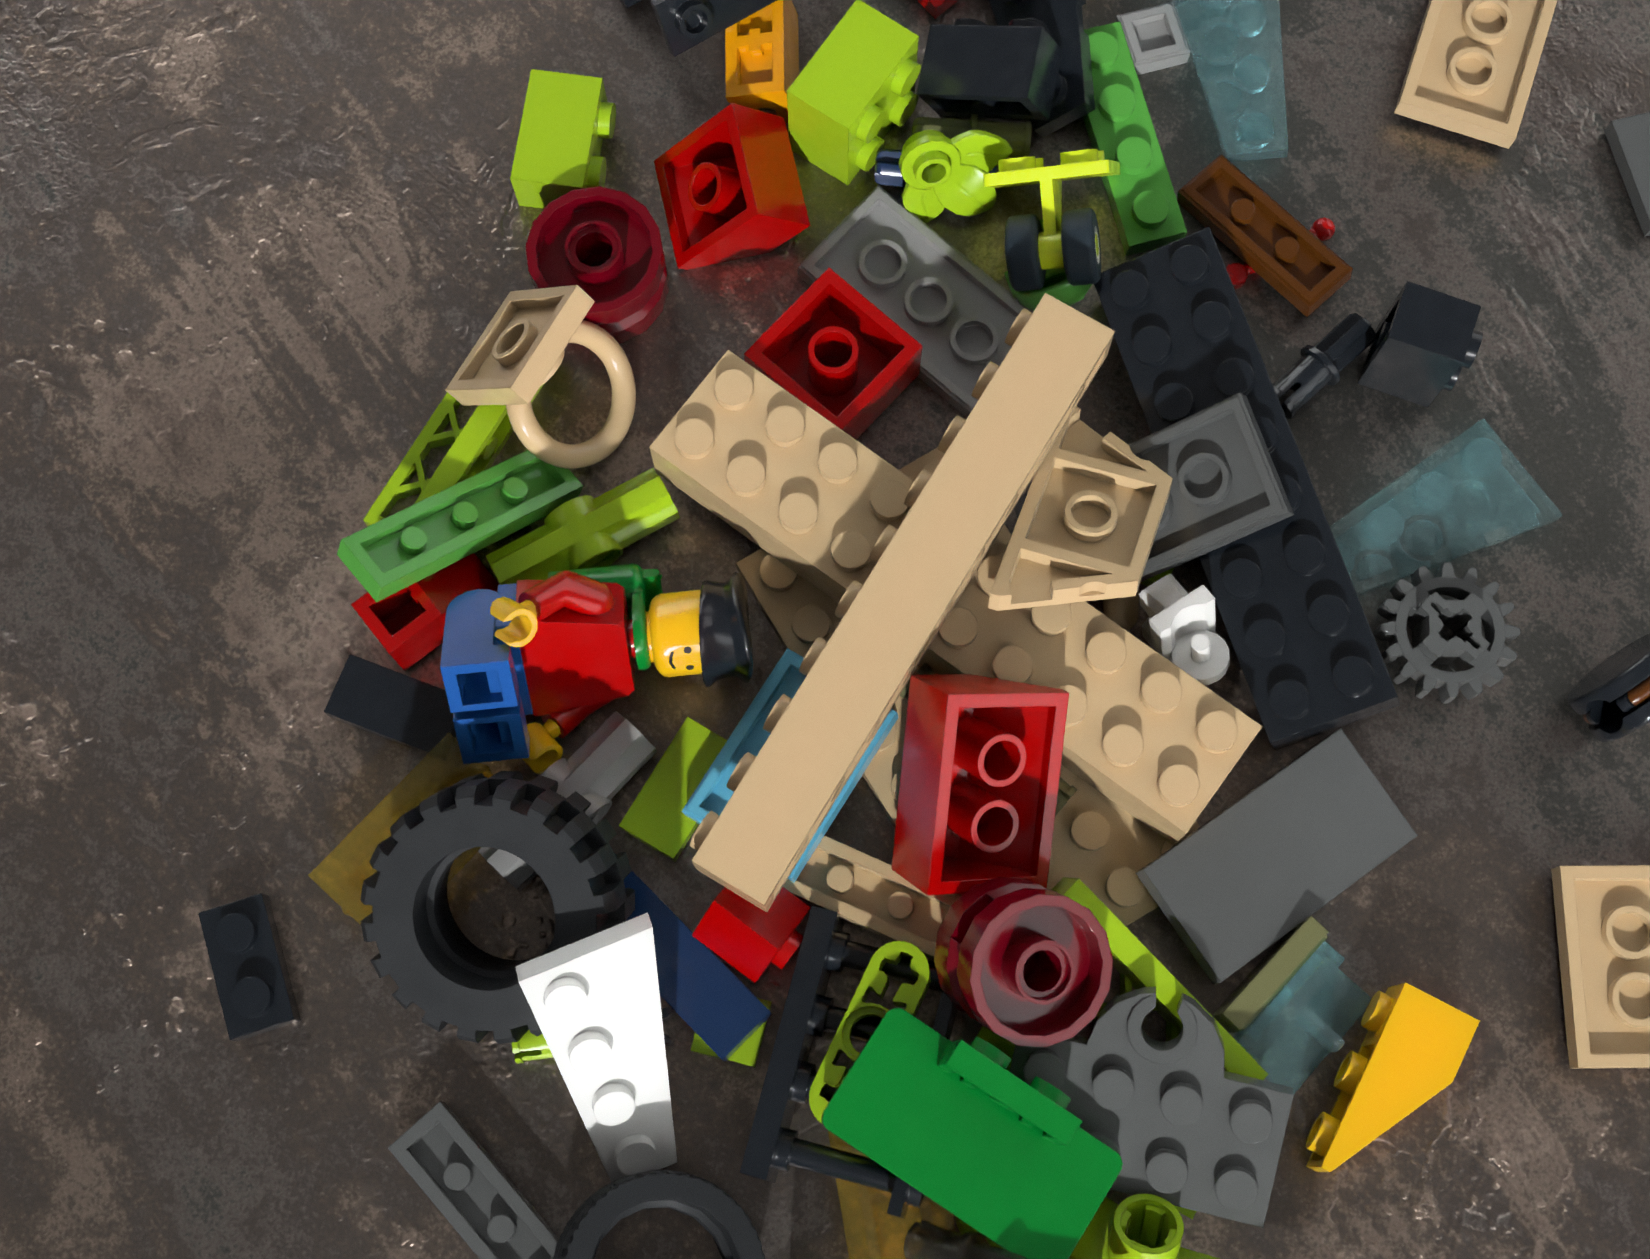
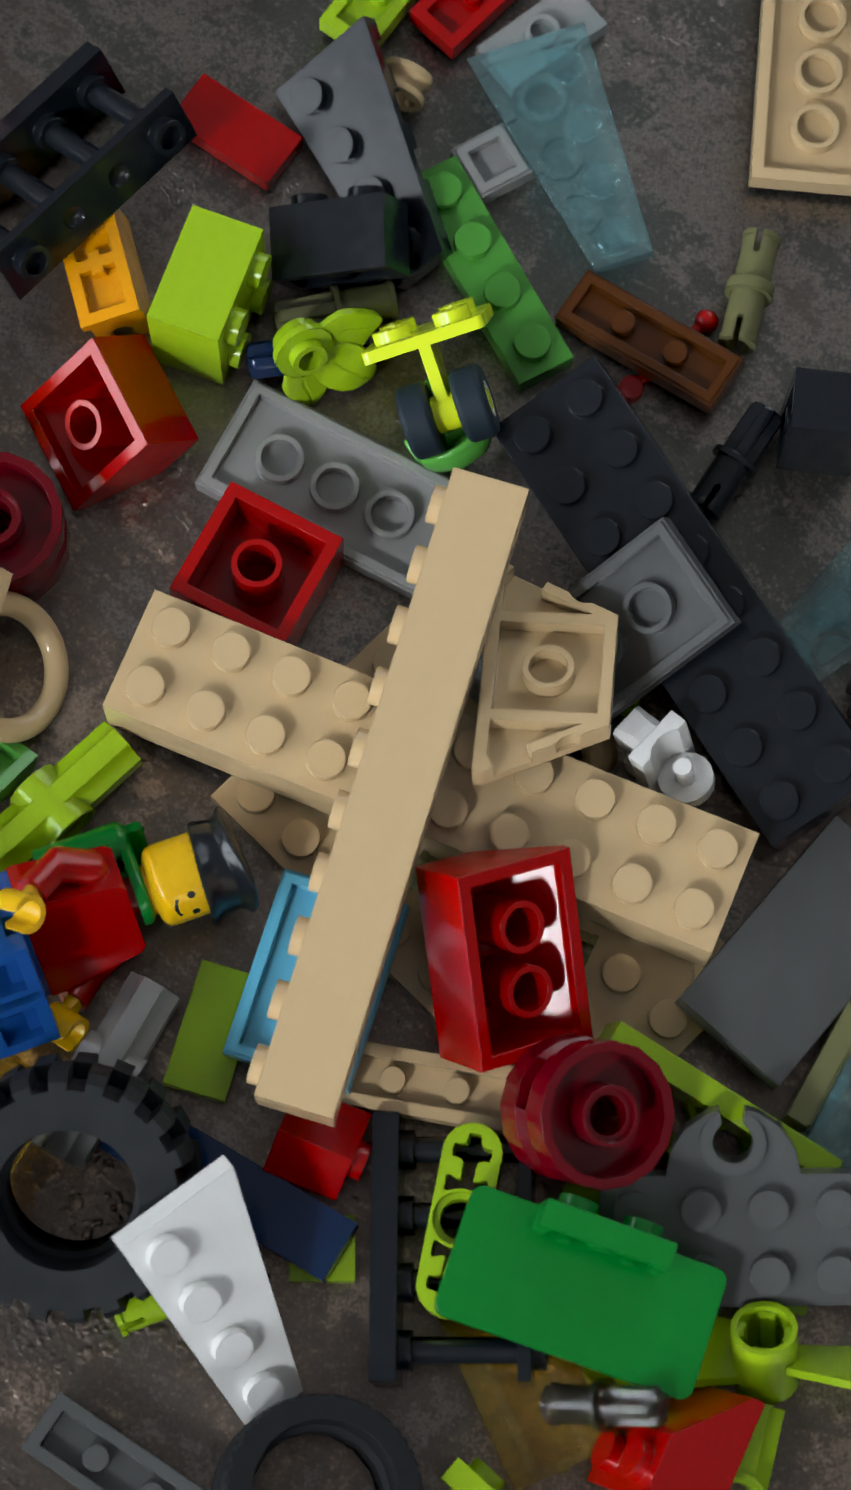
camera: 20 degrees left, 0 degrees up
none -> olive pin [717,227,781,355]

